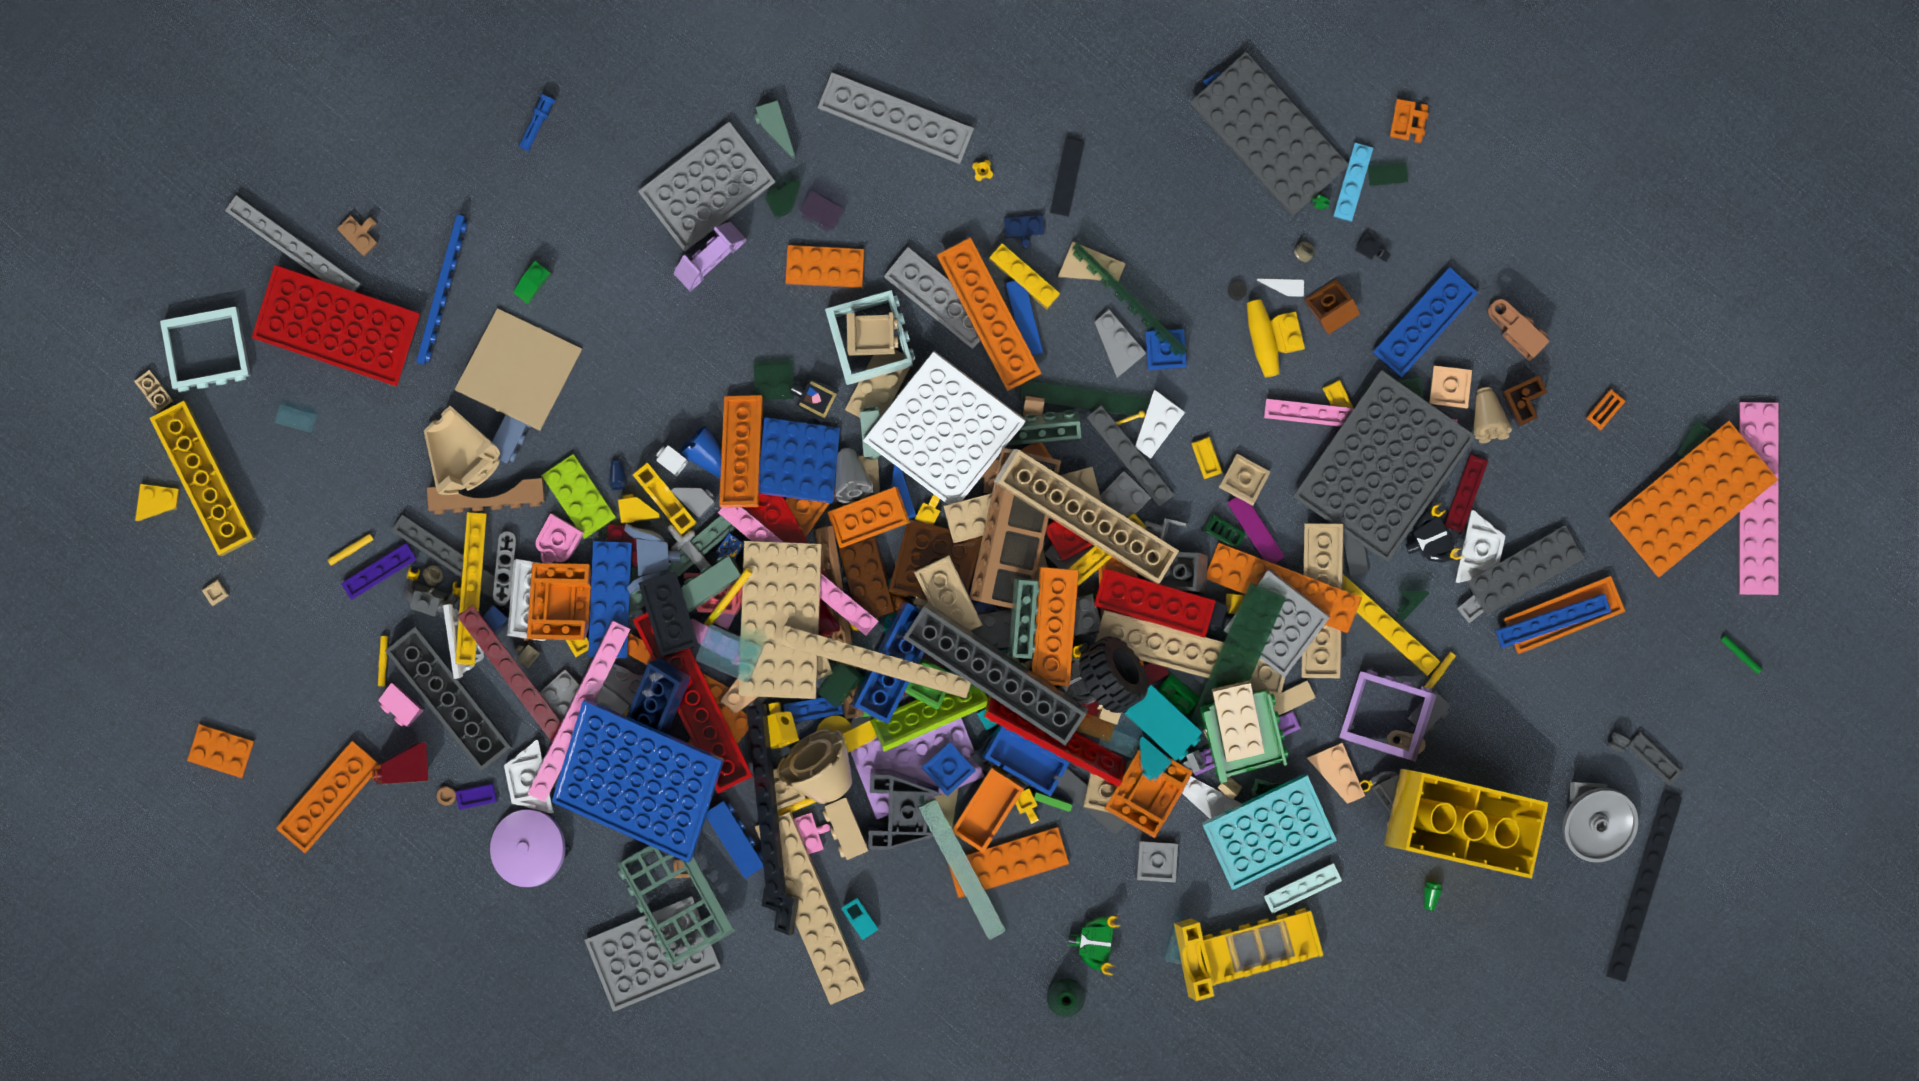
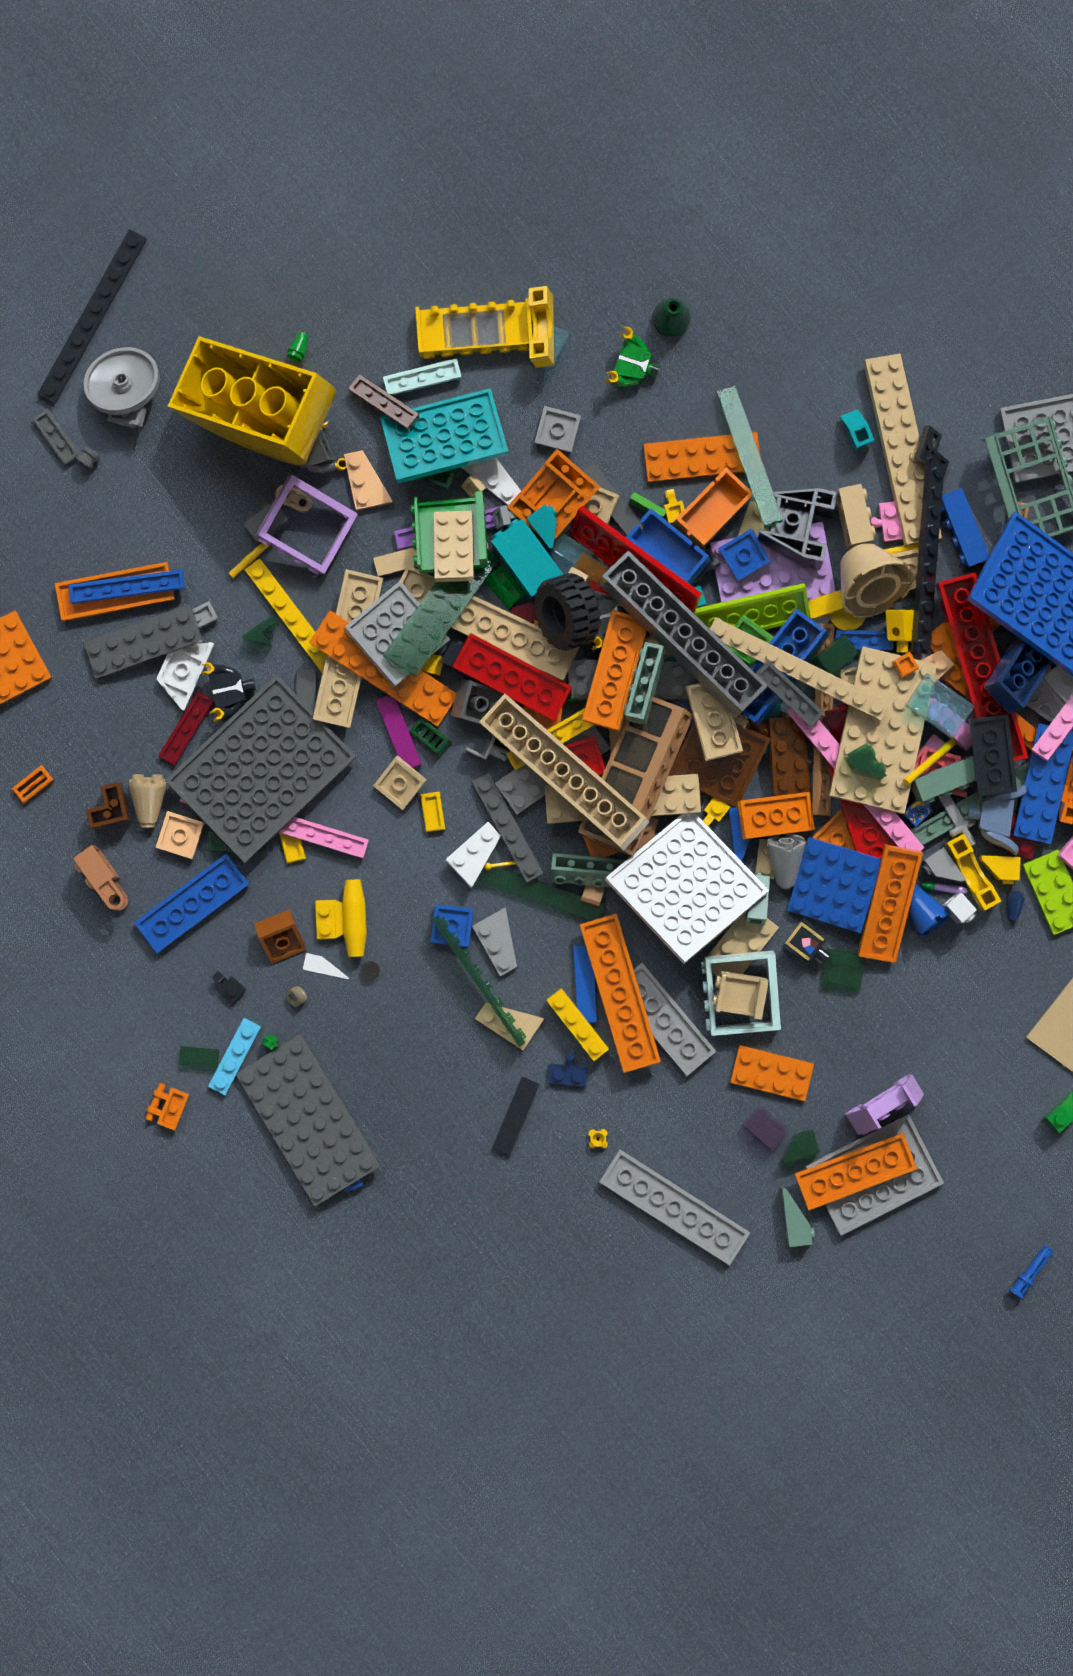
camera: 175 degrees left, 0 degrees up
none -> plate [348,374,420,431]
none -> dark grey plate [756,660,824,727]
none -> orange plate [794,1132,917,1210]
none -> clear green slope [844,743,887,780]
none -> orange tile [892,652,919,678]
none -> lavender piece [922,882,969,894]

